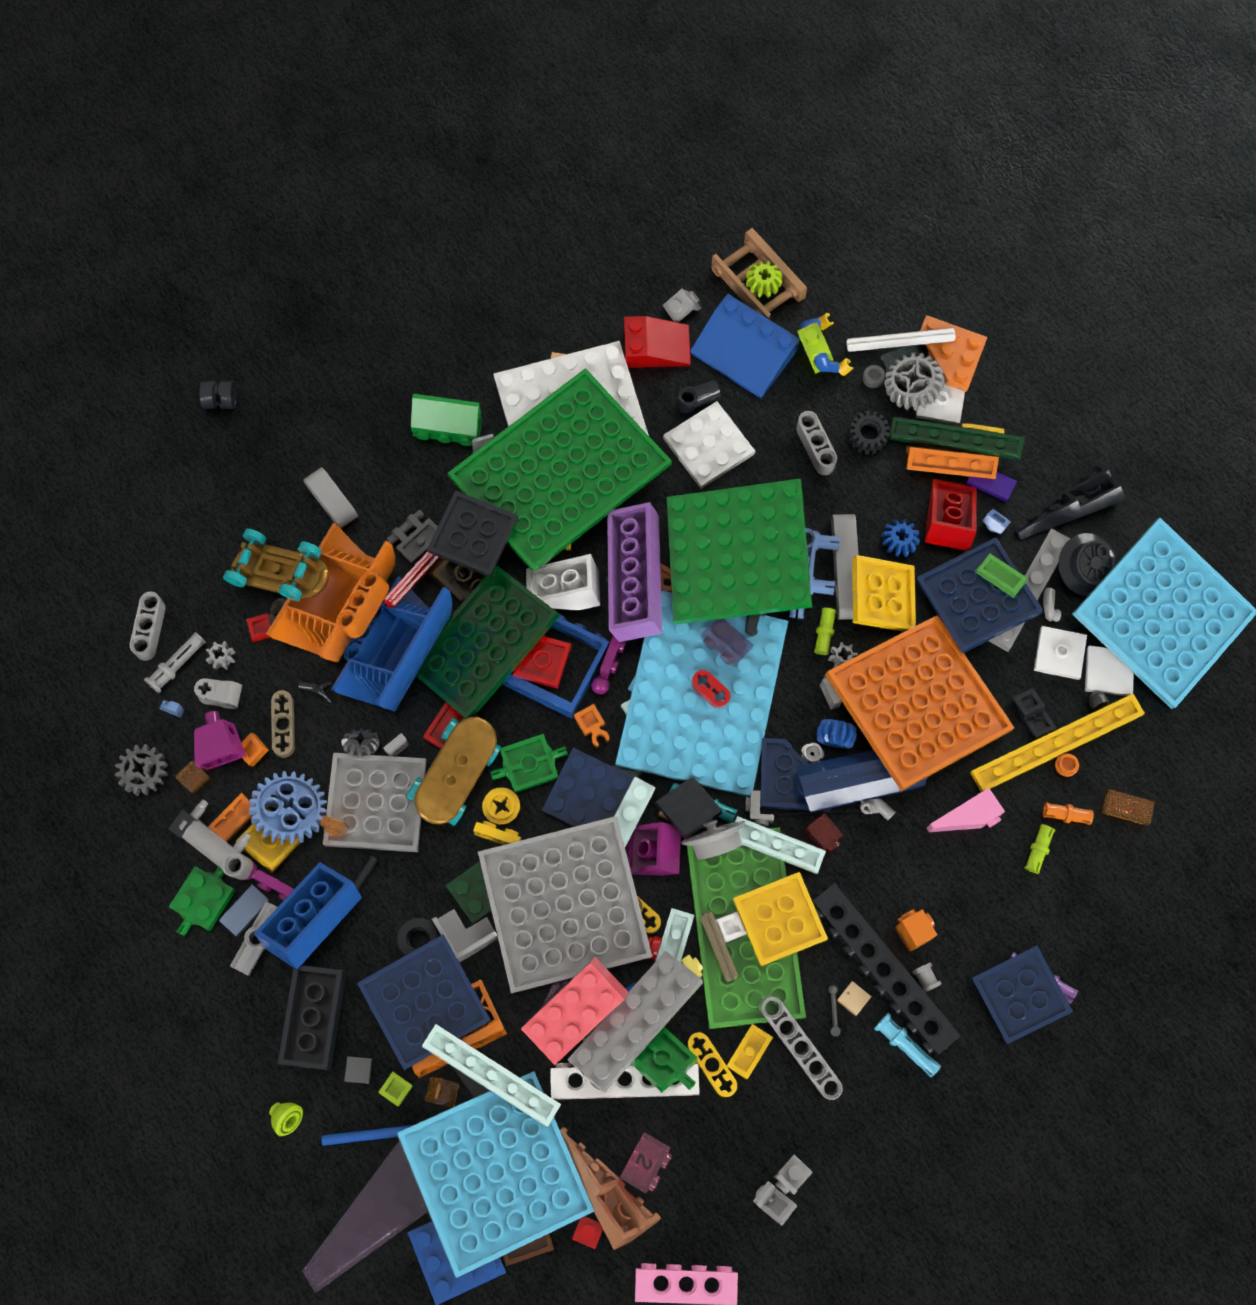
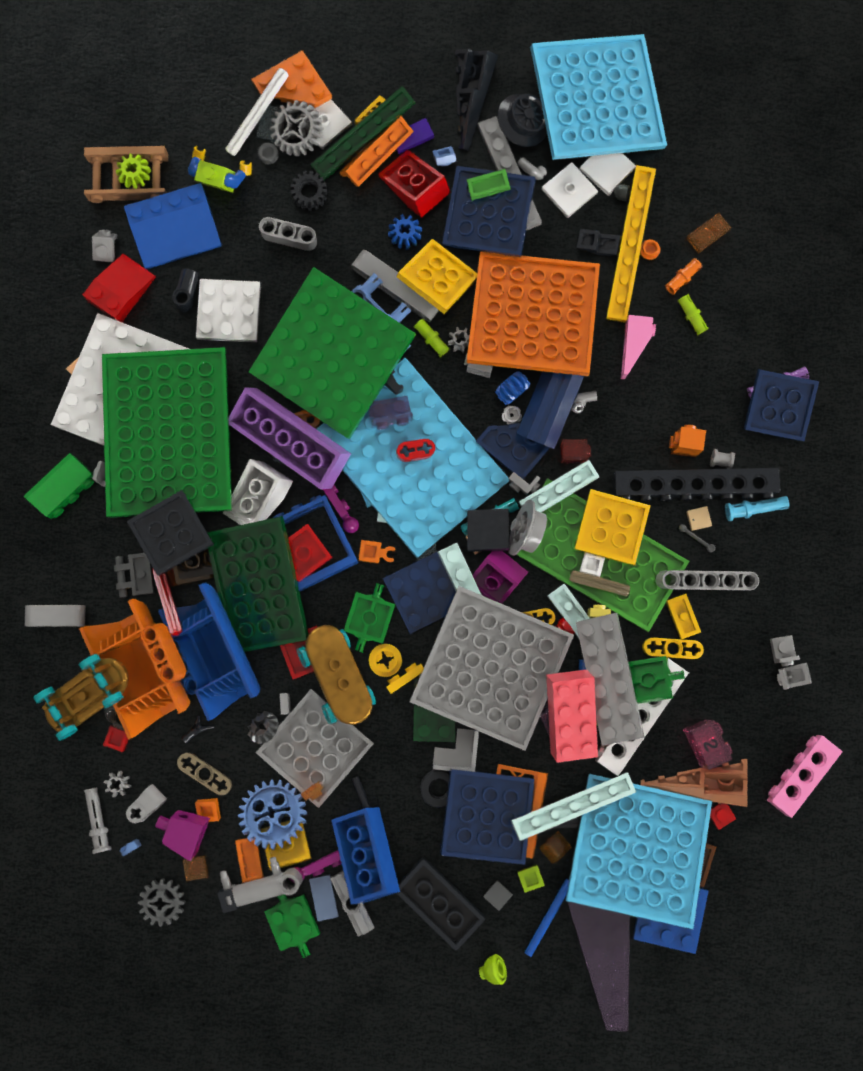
camera: 55 degrees left, 10 degrees up
light grey beam [130,592,165,661] -> none

